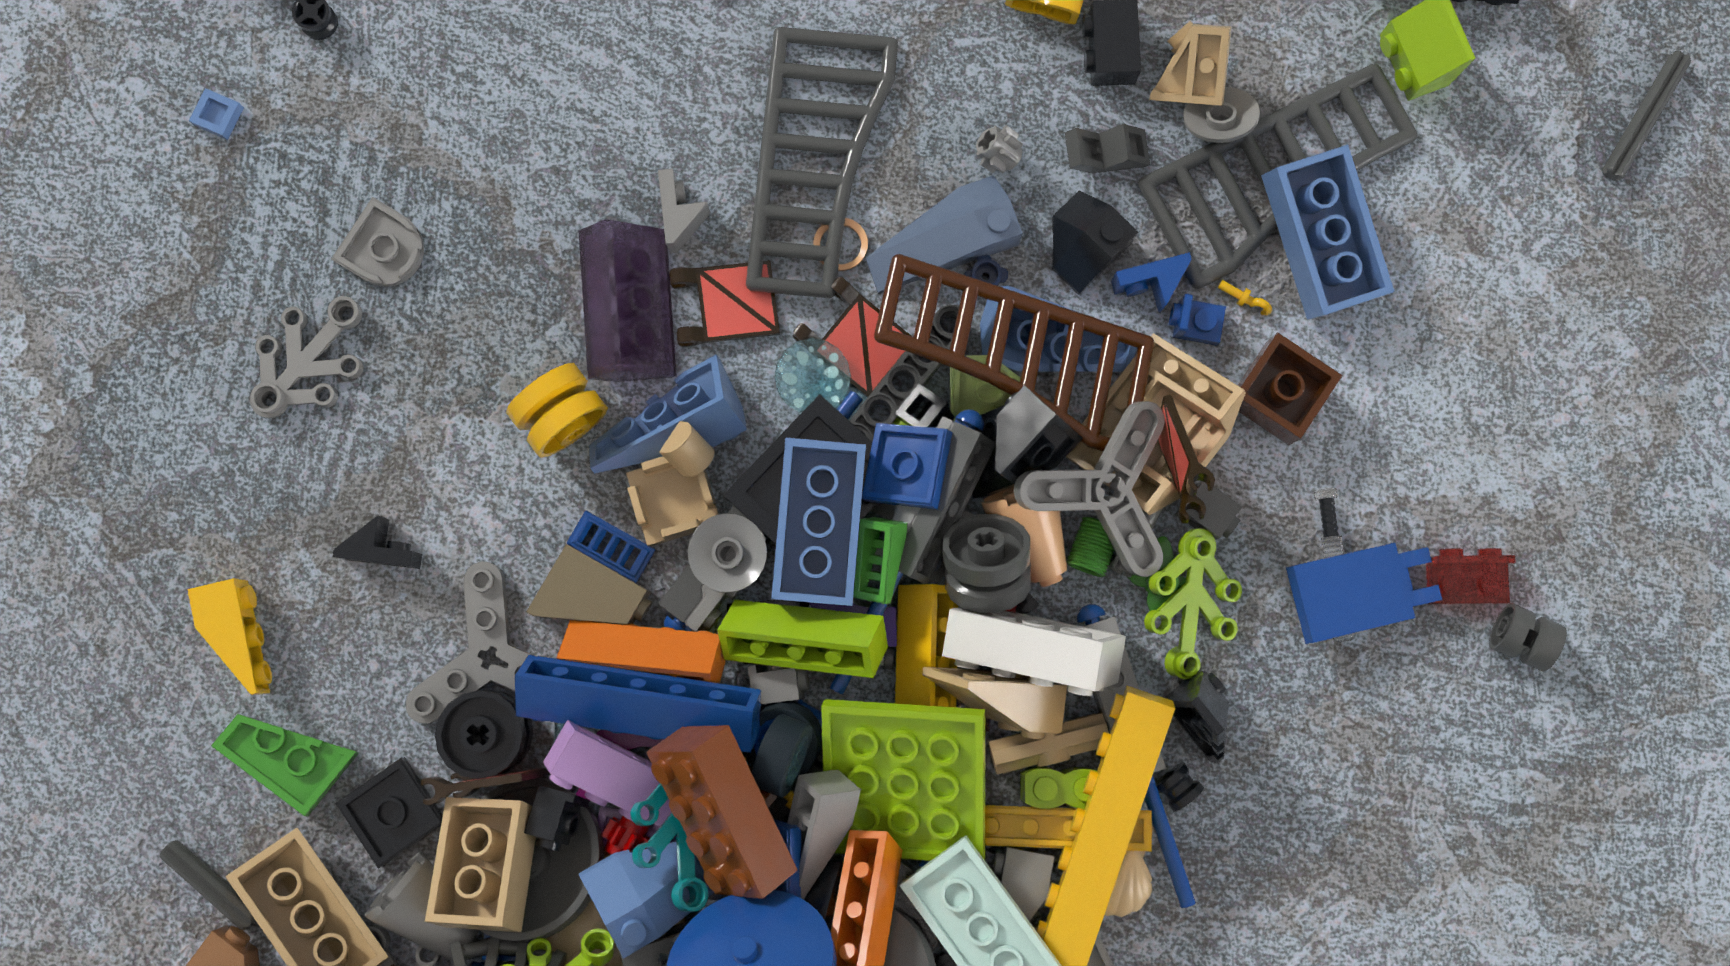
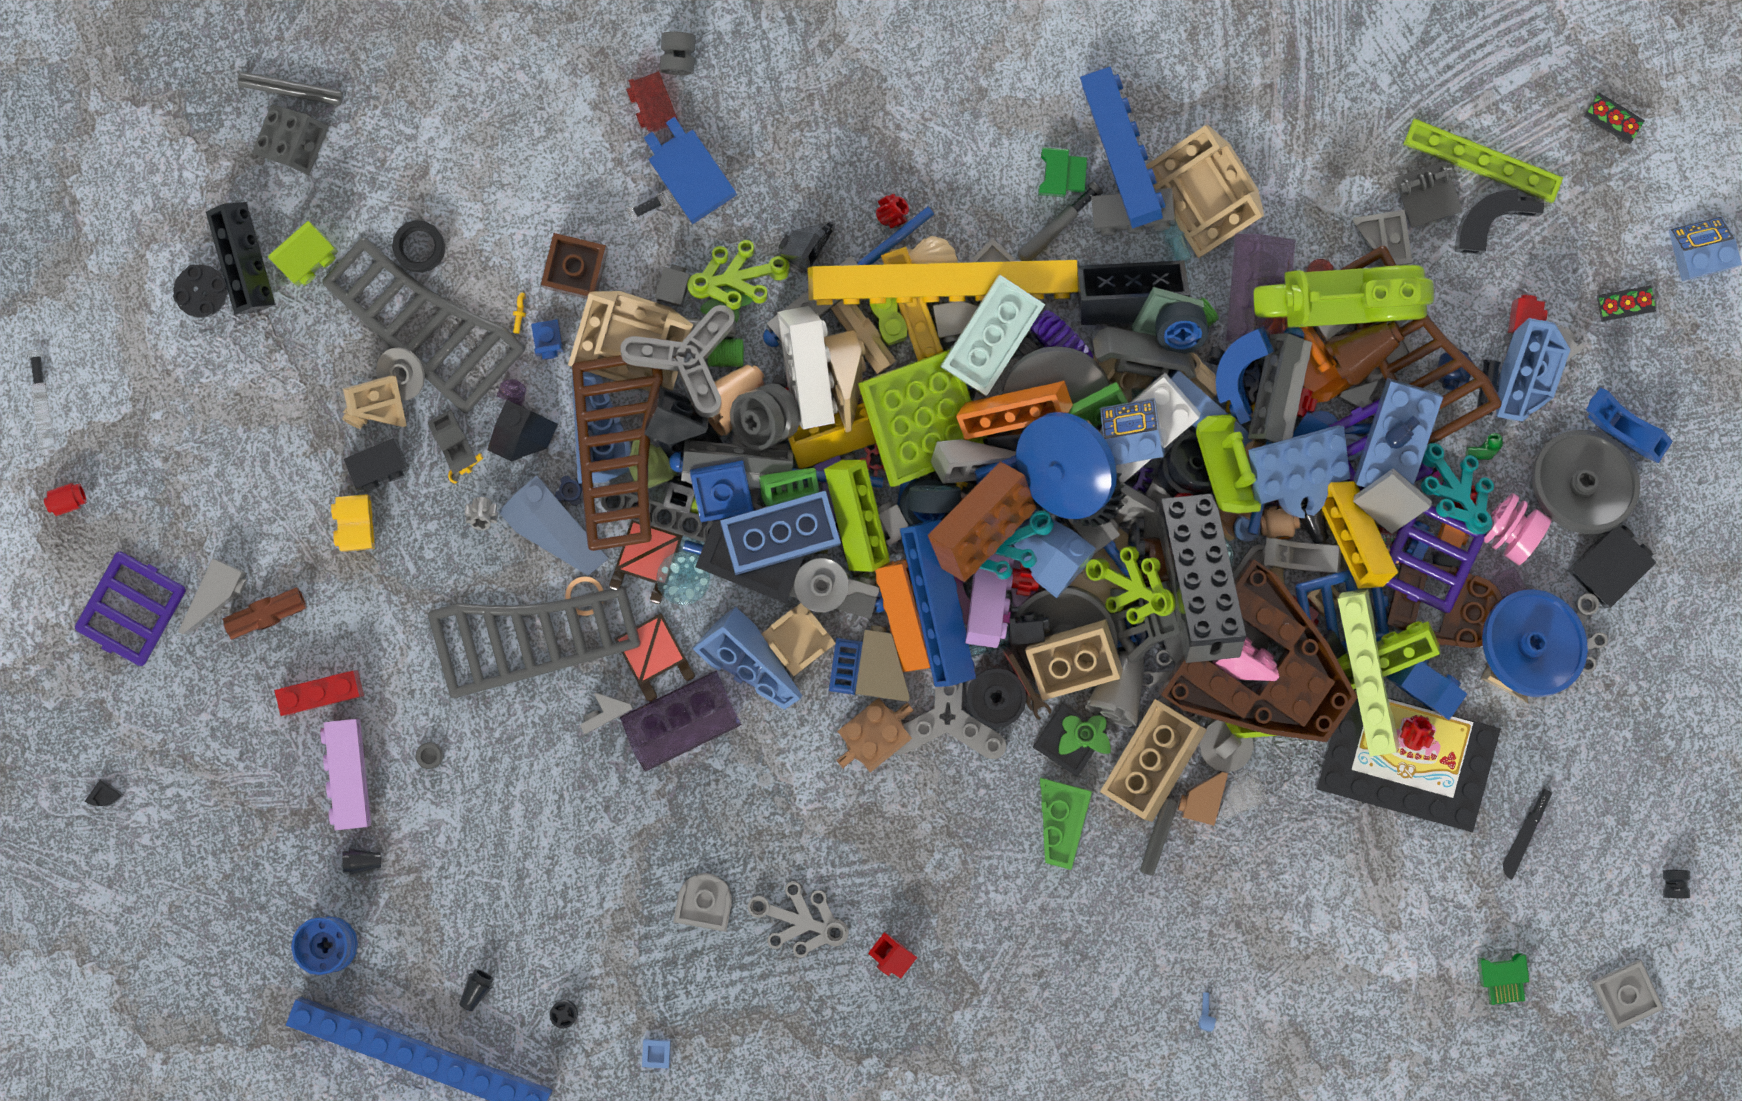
camera: 105 degrees left, 5 degrees up
yellow slope [187,578,272,695] -> none
black slope [333,516,422,569] -> none
yellow wheel [506,363,608,458] -> none
tan brick [659,421,715,477] -> none
blue slope [1111,252,1192,313] -> none
black wheel [1156,762,1204,812] -> none
dark brown flag [1157,395,1215,524] -> none
medium blue brick [1261,145,1395,320] -> none
none -> dark grey bracket [252,104,329,175]
none -> black tyre [392,220,445,273]
none -> yellow hand [448,453,484,484]
none -> clear purple plate [497,379,526,406]
none -> medium nougat plate [836,698,914,773]
none -> red gear [860,443,886,477]
none -> red brick [868,932,918,979]
none -> red gear [876,193,909,229]
none -> bright green animal [1059,715,1111,755]

